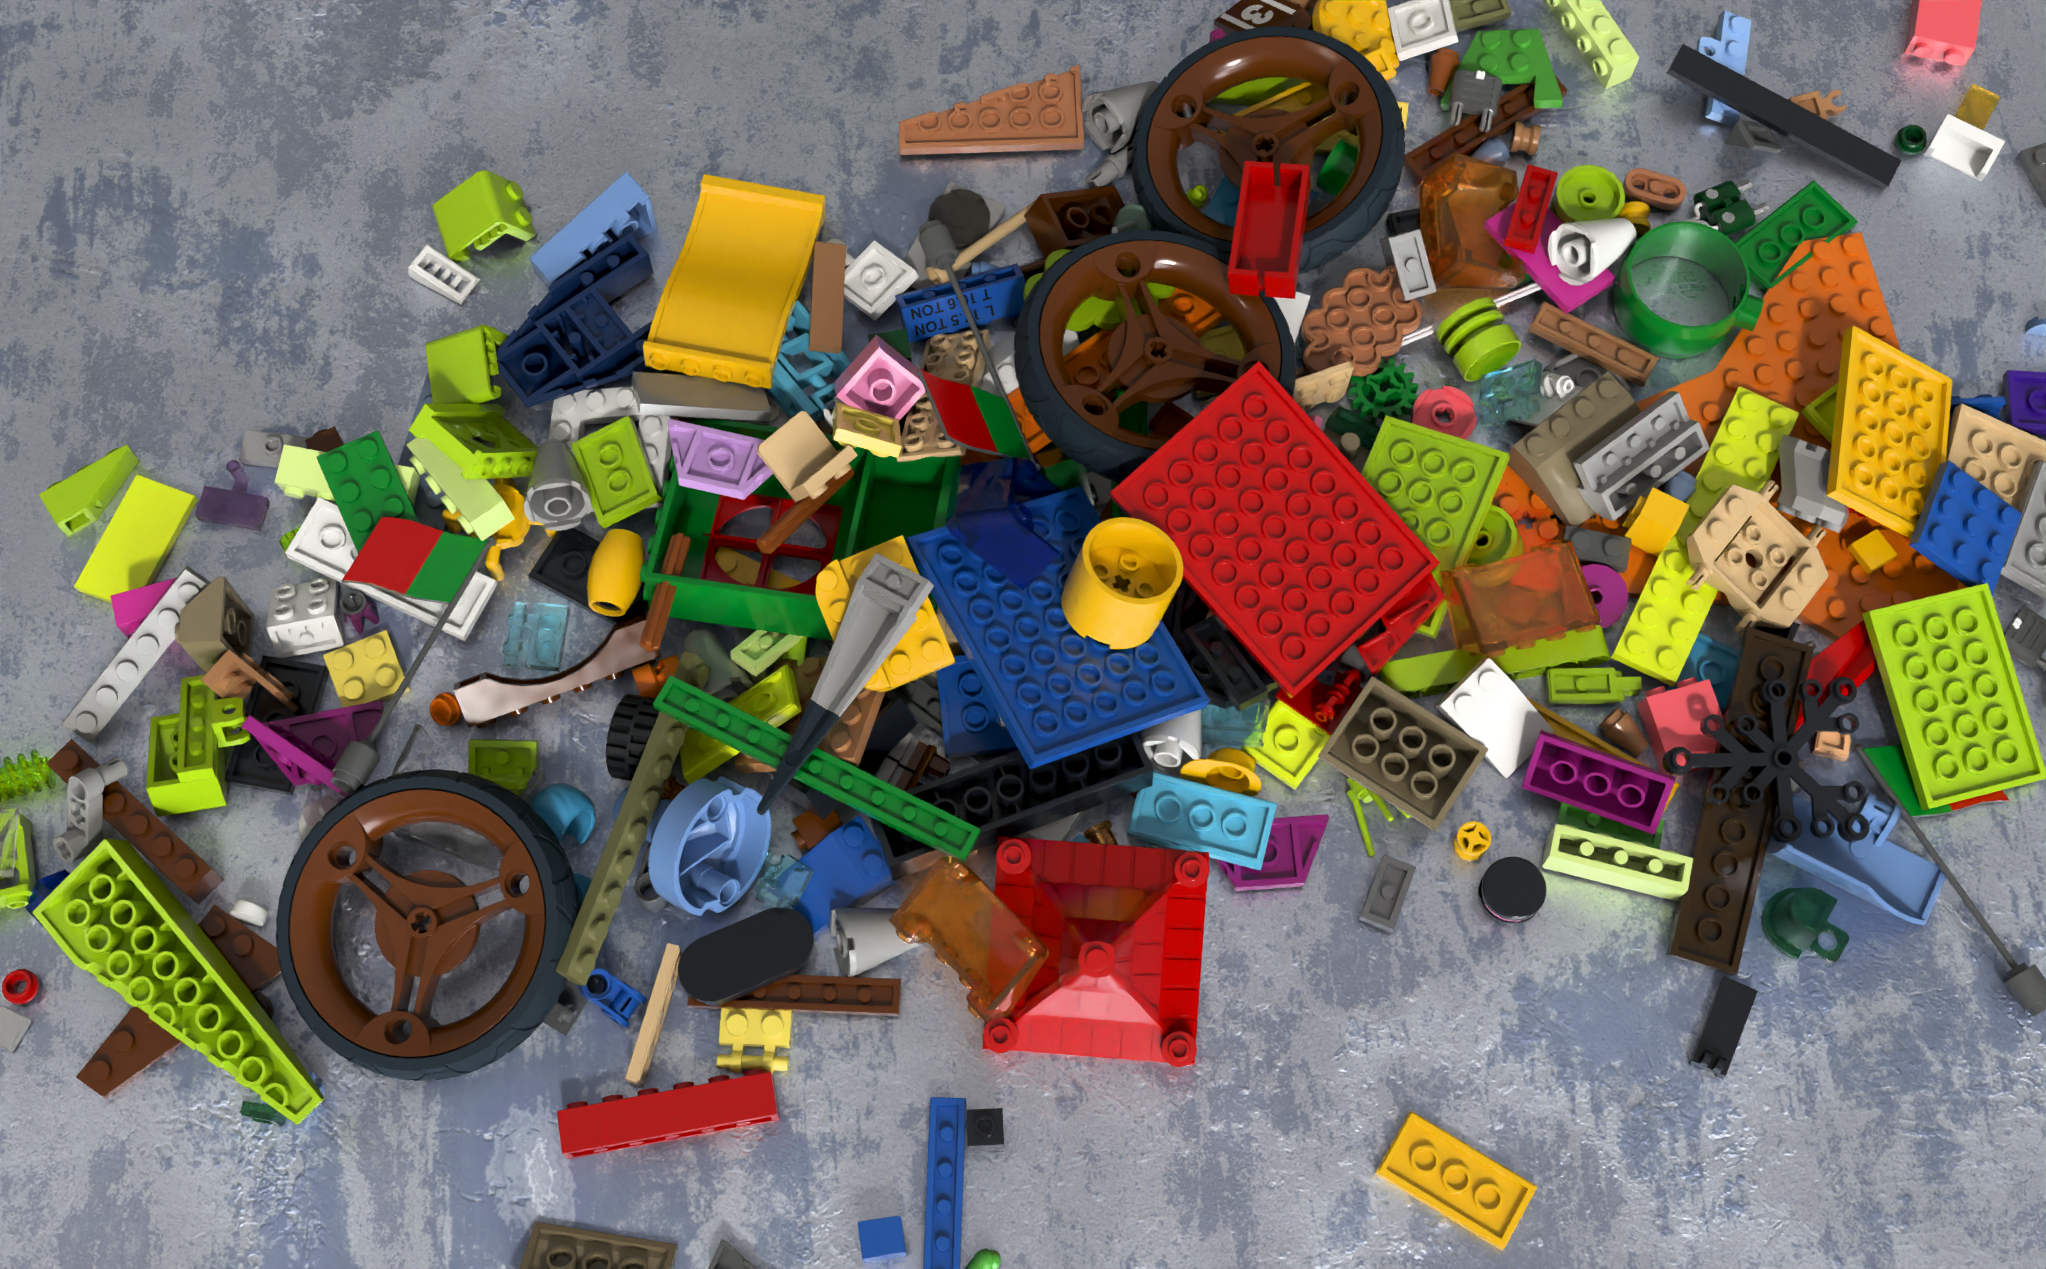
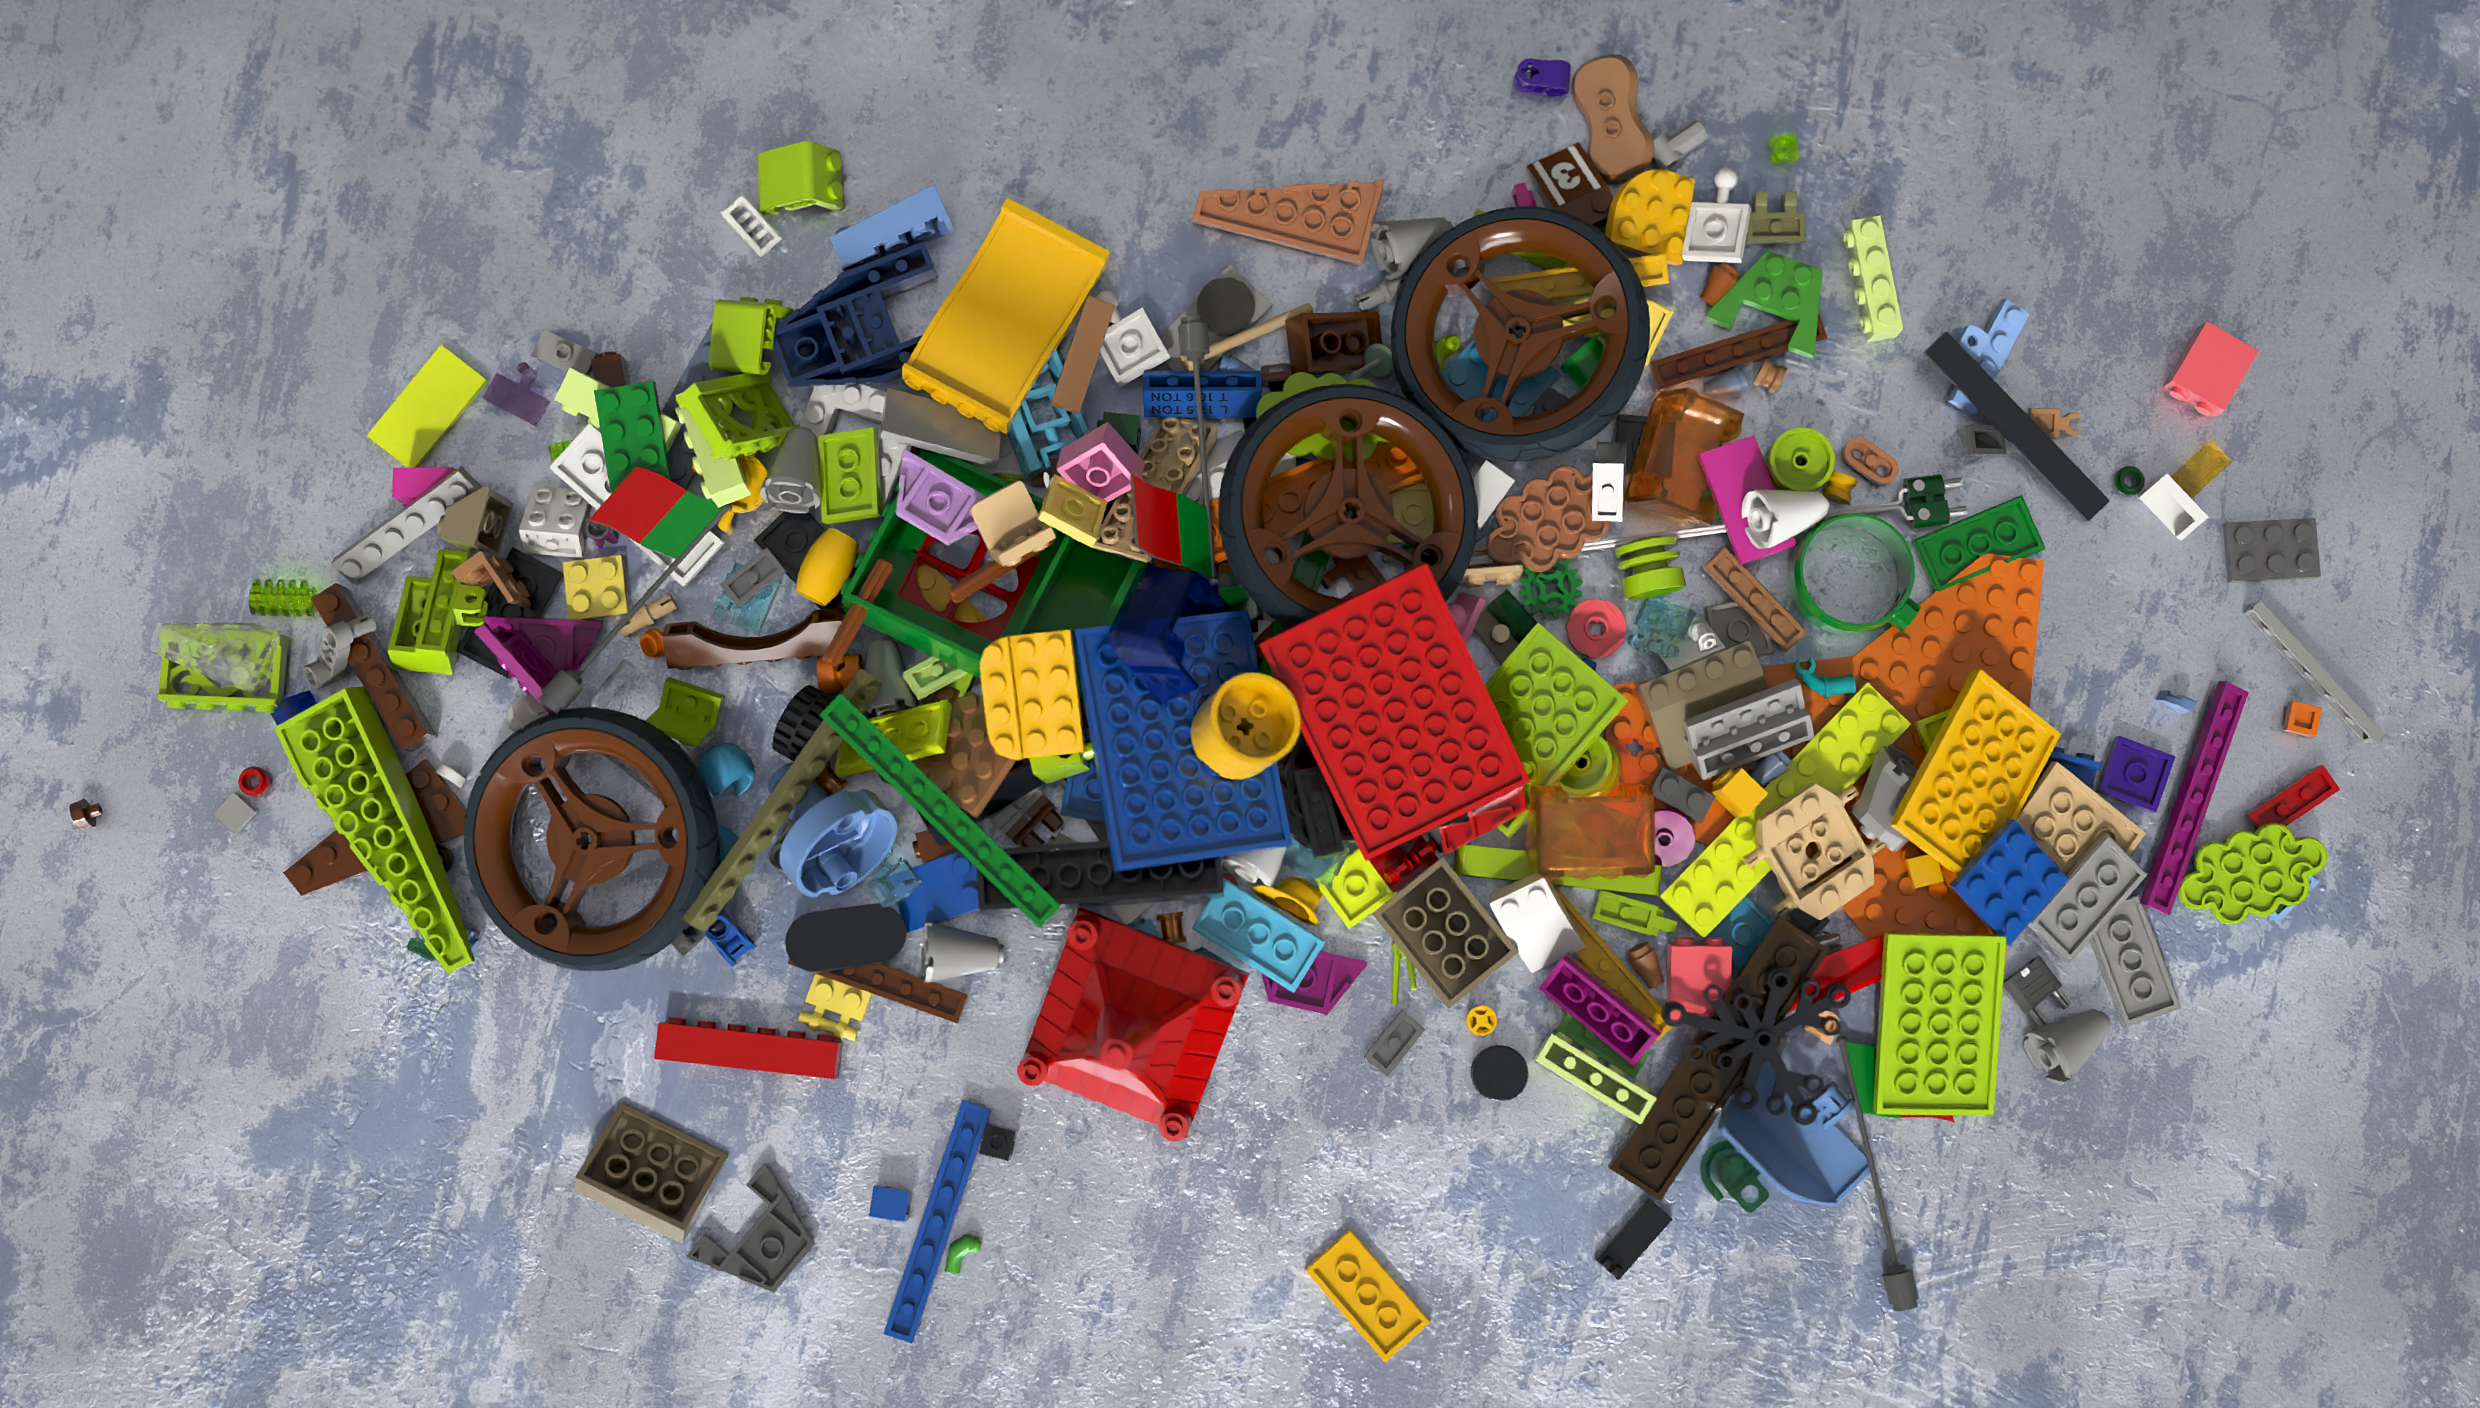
camera: 20 degrees right, 15 degrees up
lime slope [38,444,140,537] -> none
tan tile [625,943,683,1088] -> none
light grey plate [757,553,934,816] -> none
clear orange windscreen [889,856,1050,1022] -> none
red piece [1227,161,1311,299] -> none
dark grey piece [1449,70,1502,133] -> none
red plate [1503,164,1558,254] -> none
none -> tan pin [616,593,678,637]
none -> flat silver plate [720,548,787,609]
none -> lime torso [1029,740,1094,784]
none -> teal piece [1793,657,1856,699]

